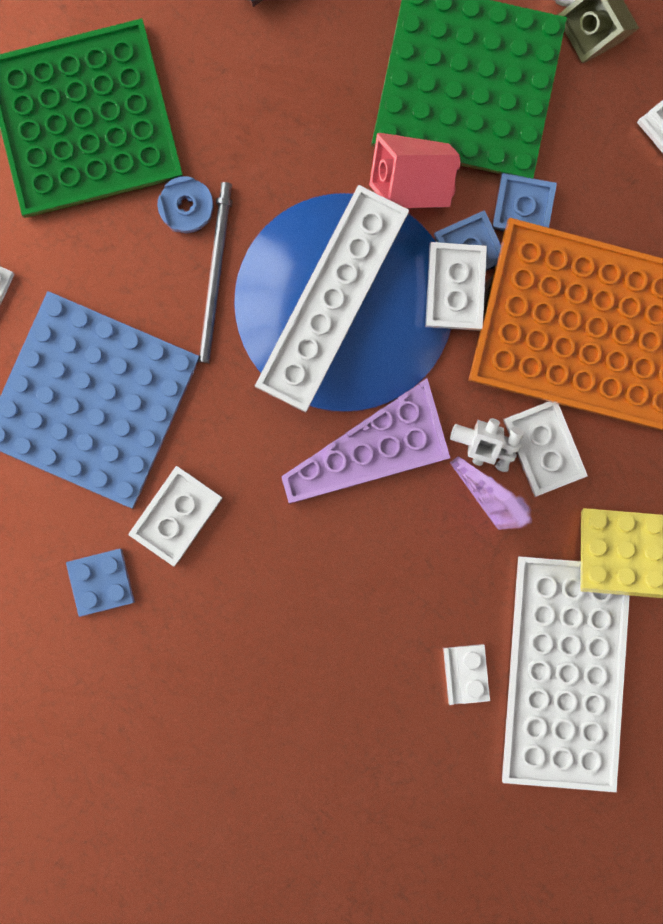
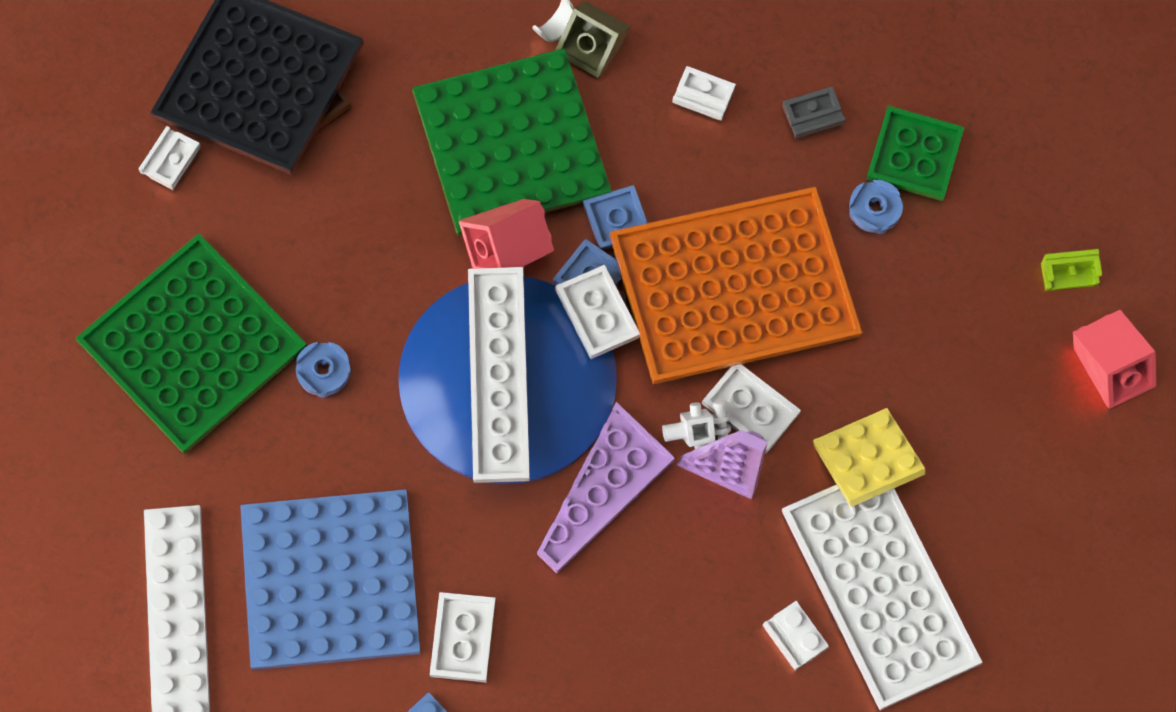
camera: 30 degrees left, 15 degrees down
flat silver bar [198,182,233,363] -> none

